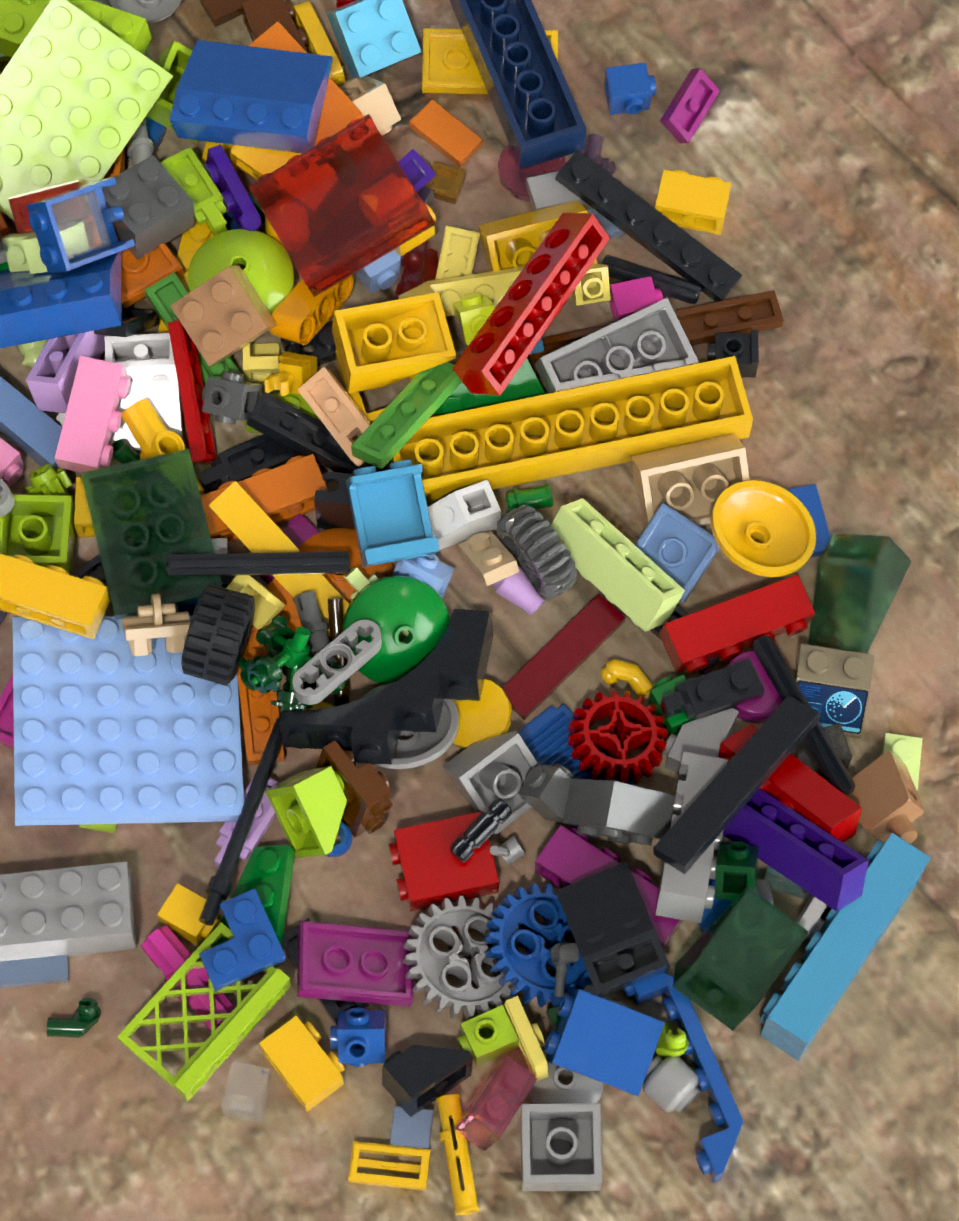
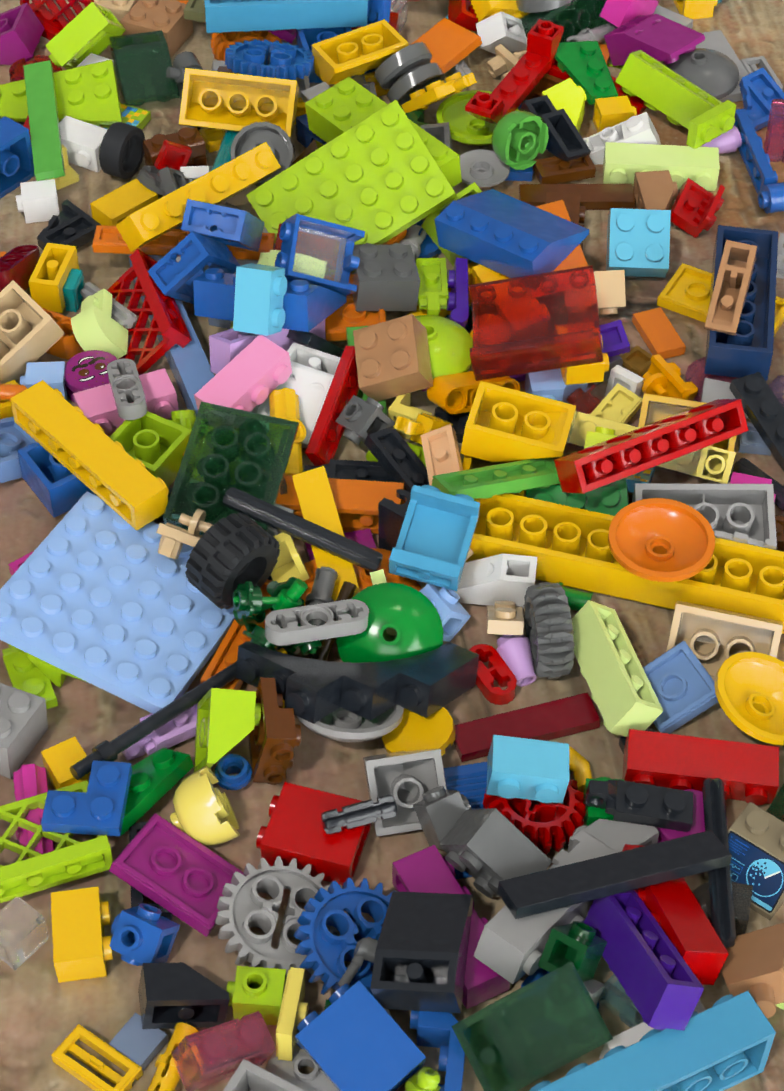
camera: 30 degrees right, 20 degrees down
yellow beam [293,1,345,85] -> none
light grey hand [490,836,526,866] -> none
none -> lime hinge [2,644,58,710]
none -> light yellow cylinder [170,766,240,846]
none -> medium azure brick [233,263,287,336]
none -> red beam [469,644,517,705]
none -> medium azure brick [486,734,569,804]
none -> white plate [605,365,644,397]
none -> orange dish [608,498,715,582]
none -> light orange hips [642,354,698,401]
none -> medium nougat slope [704,240,757,335]

